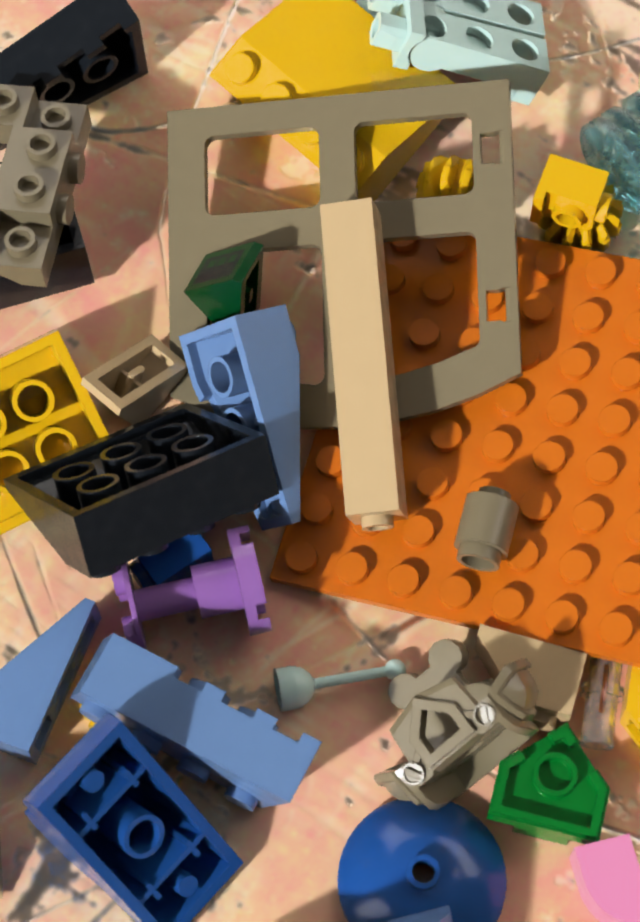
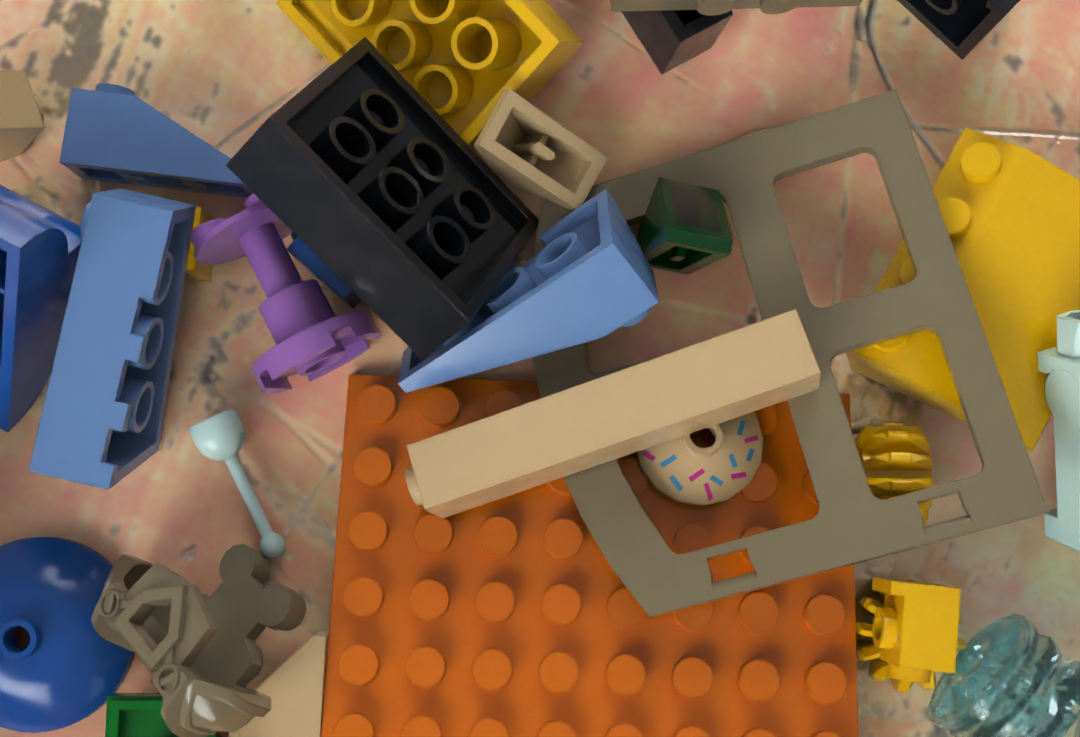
camera: 70 degrees right, 15 degrees up
dark tan brick [454,486,519,572] -> none
none -> tan dish [636,412,763,507]

